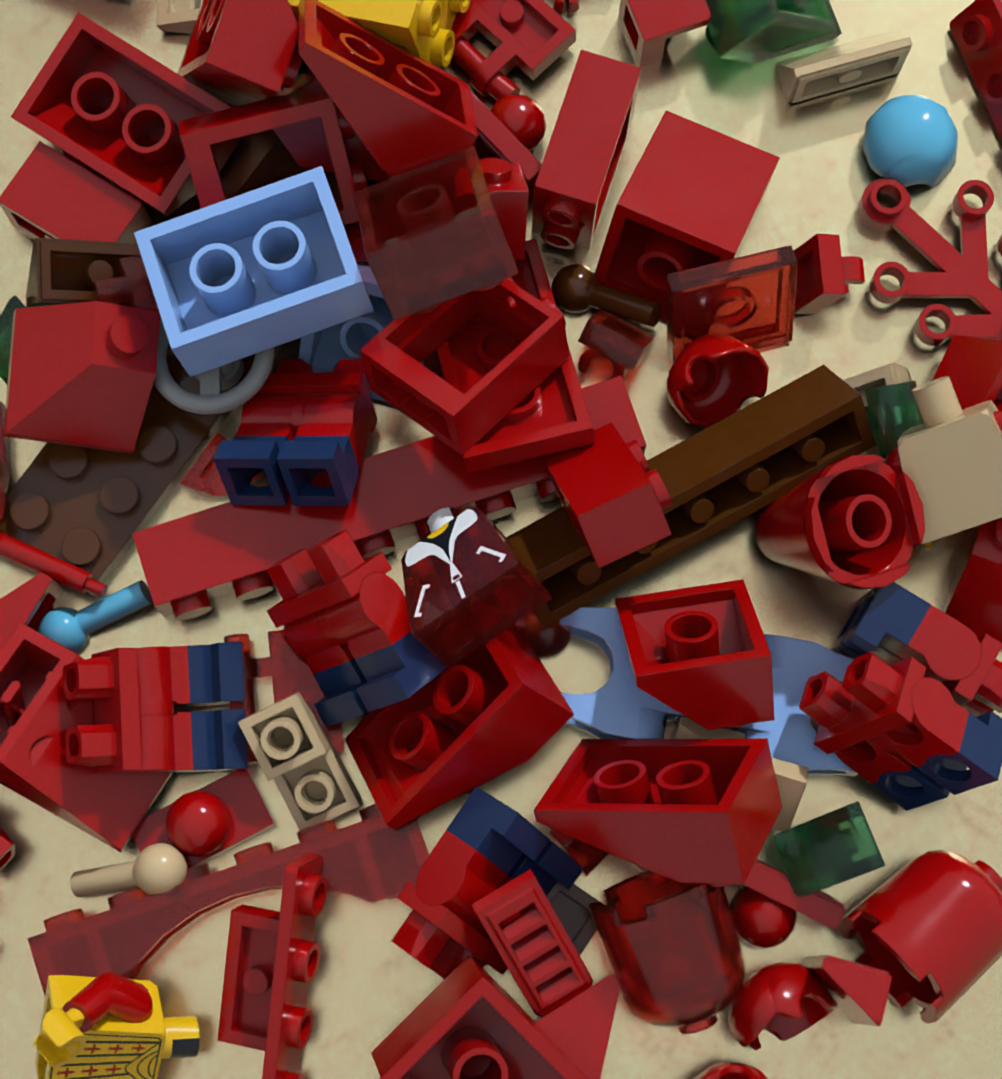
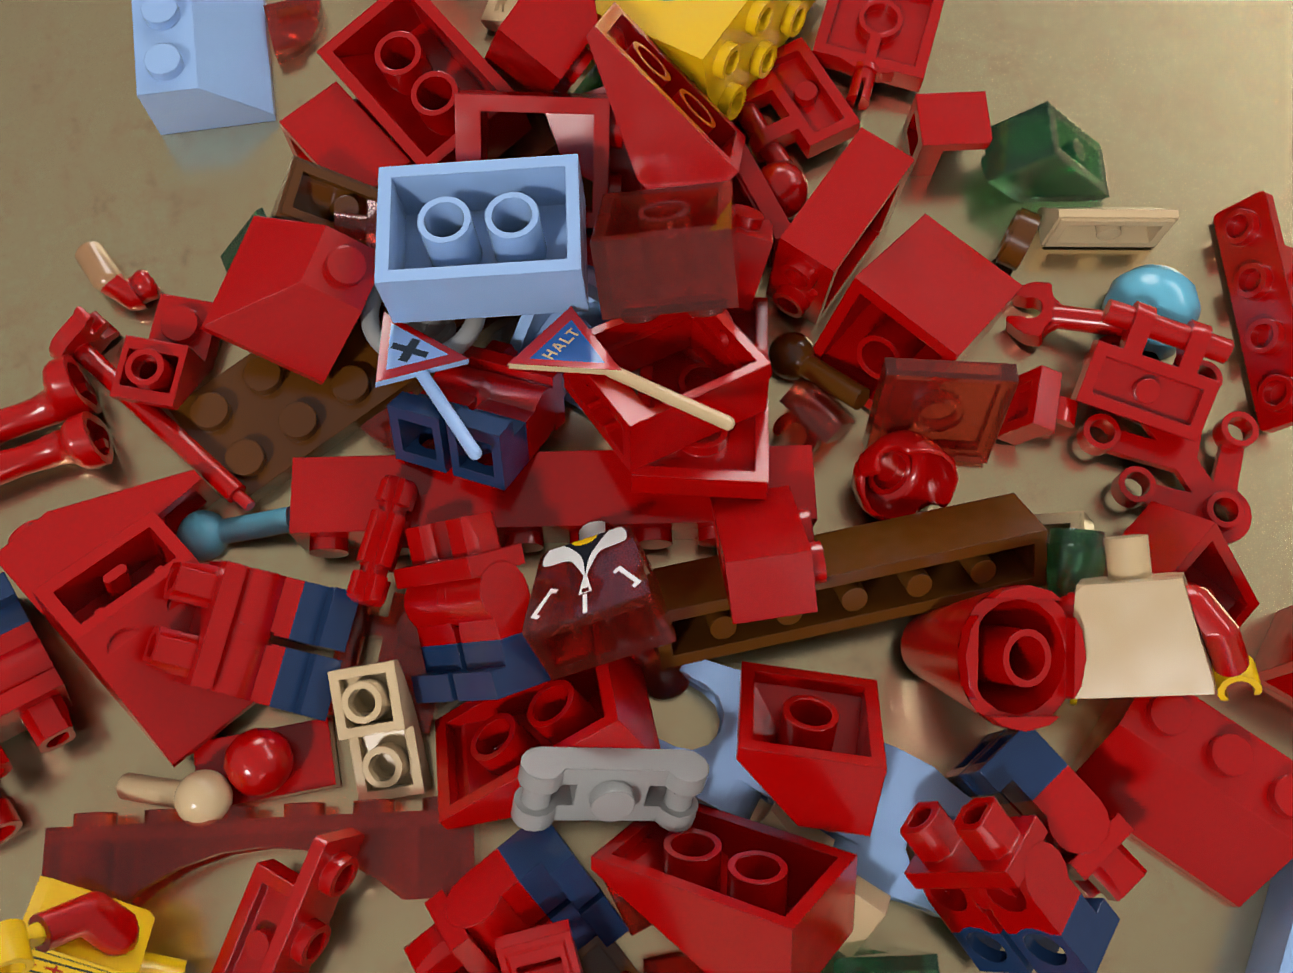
camera: 15 degrees right, 5 degrees down
none -> red axle [346,475,418,607]
none -> piece [375,312,482,460]
none -> piece [508,306,735,430]
none -> light grey plate [511,747,709,832]
none -> reddish brown tile [994,207,1042,271]
none -> red bar [1006,281,1122,347]
none -> red plate [1071,299,1234,442]

